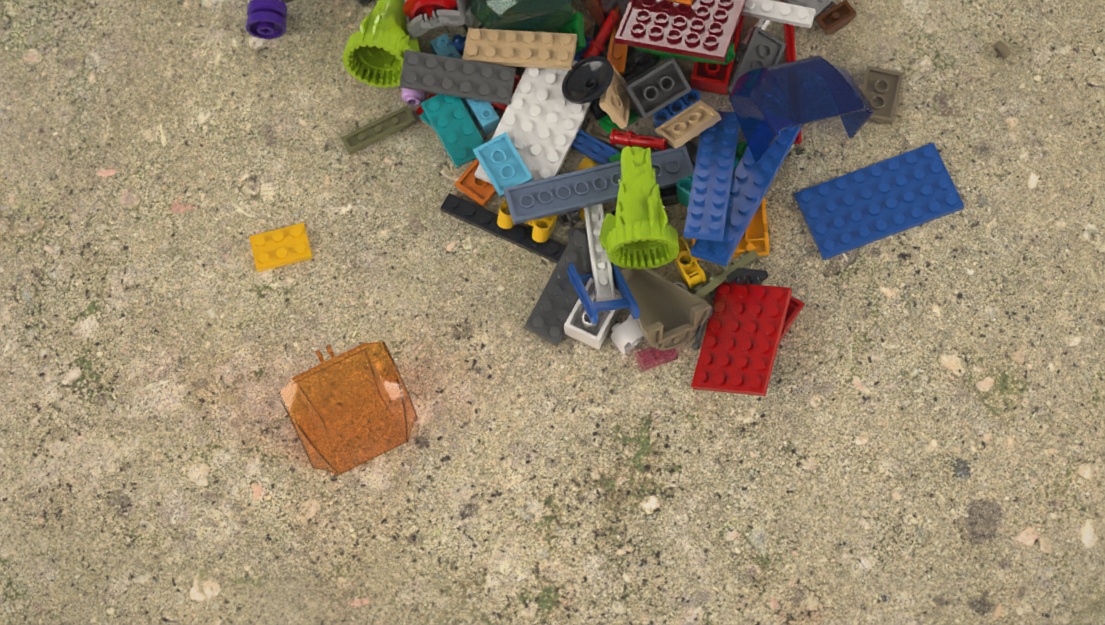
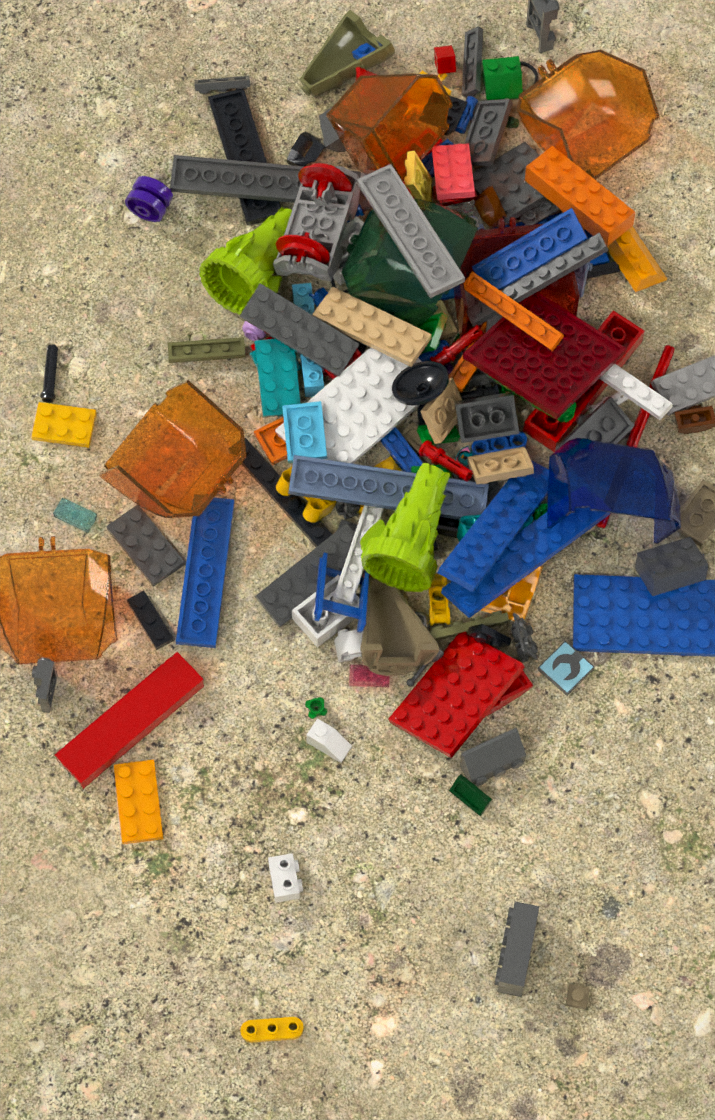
camera: 15 degrees right, 0 degrees up
none -> dark grey plate [32,657,58,713]
none -> black axle [40,344,58,403]
none -> clear light blue plate [53,497,97,533]
none -> red tile [54,652,204,789]
none -> clear orange windscreen [99,380,246,518]
none -> dark grey plate [106,505,185,587]
none -> light orange plate [114,760,163,844]
none -> black plate [127,591,174,650]
none -> blue plate [176,496,235,648]
none -> white brick [268,853,303,903]
none -> green plate [305,697,328,719]
none -> white slope [307,718,352,763]
none -> dark green tile [449,774,493,816]
none -> tile [455,445,472,466]
none -> dark grey slope [460,728,526,786]
none -> dark grey brick [494,901,540,997]
none -> dark grey hinge [511,613,538,662]
none -> tile [538,641,595,696]
none -> dark tan plate [565,984,590,1010]
none -> dark grey brick [635,536,708,596]

